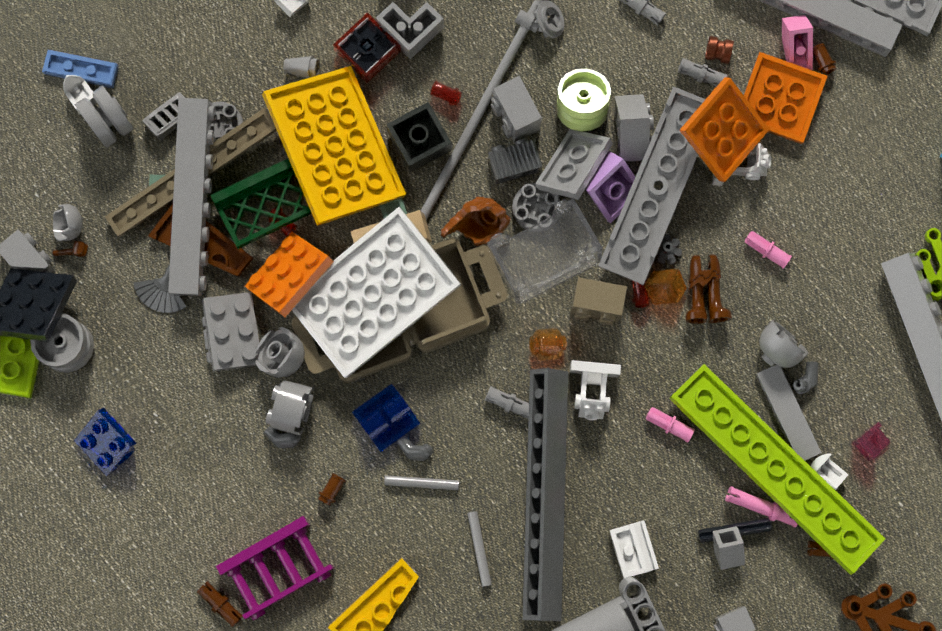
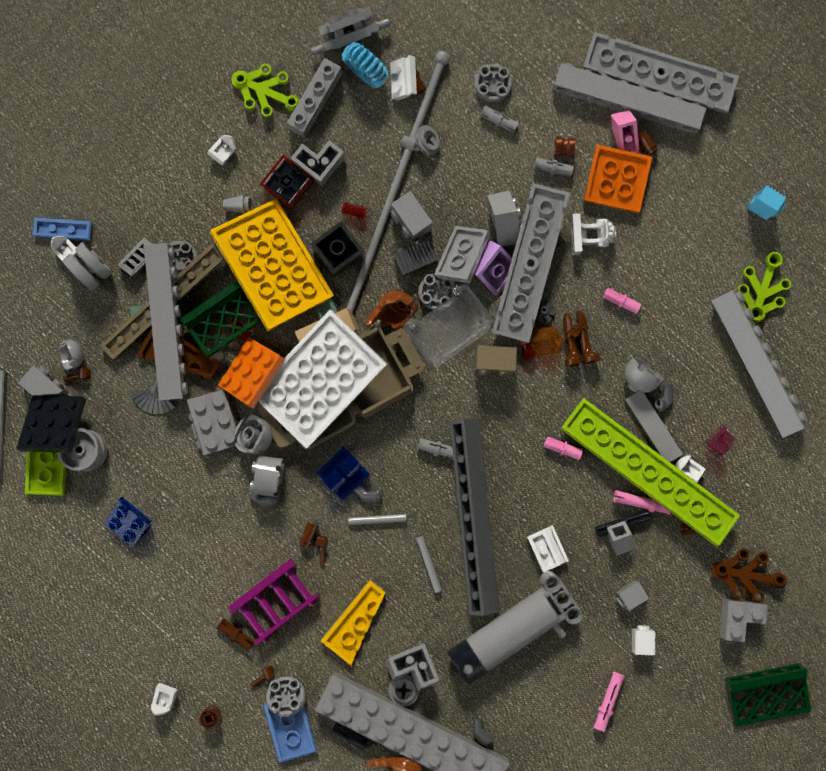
camera: 10 degrees left, 5 degrees up
clear orange head [529,328,567,361] -> none
yellowish green wheel [556,69,611,132] -> none
white tile [570,360,621,420] -> none
orange plate [679,77,769,182] -> none
none -> reddish brown hand [315,535,328,563]

